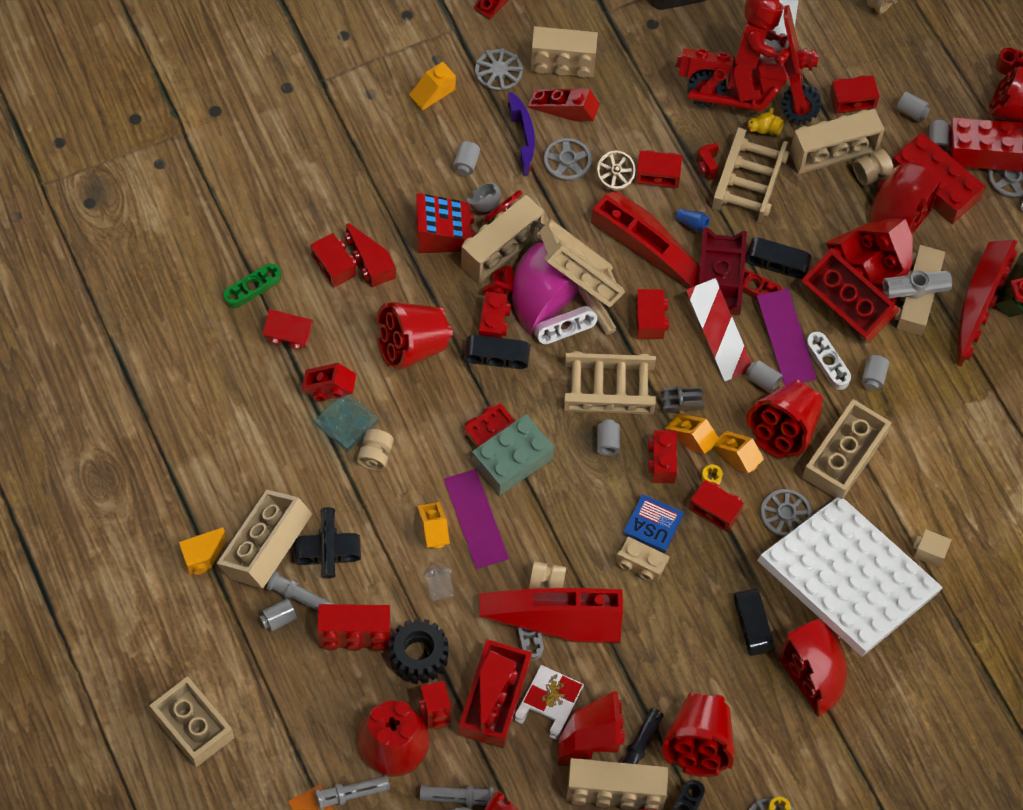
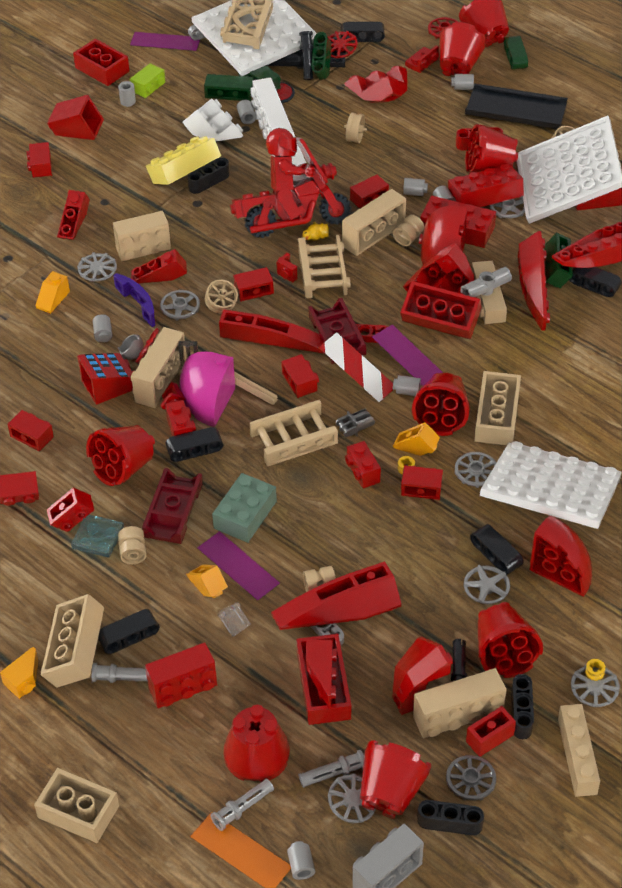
camera: 20 degrees left, 15 degrees down
light grey brick [259,598,297,632] -> none
black pin [319,507,337,579] -> none
red slope [344,223,396,287] -> none
black tyre [389,618,449,684] -> none
red brick [418,681,451,729] -> none
red bracket [463,402,516,448] -> none
flag [515,665,584,740] -> none
white beam [534,306,597,344] -> none
tan fence [537,220,625,308] -> none
light grey brick [597,419,620,456] -> none
tan bracket [616,537,670,583] -> none
blue tile [623,494,684,553] -> none
light orange slope [664,413,719,454] -> none
blue cone [676,208,710,233] -> none
black beam [745,237,812,279] -> none
white beam [806,332,851,390] -> none
light grey brick [861,355,889,391] -> none
tan brick [913,529,952,568] -> none
none -> dark red piece [142,468,203,544]
none -> light grey wheel [464,565,510,604]

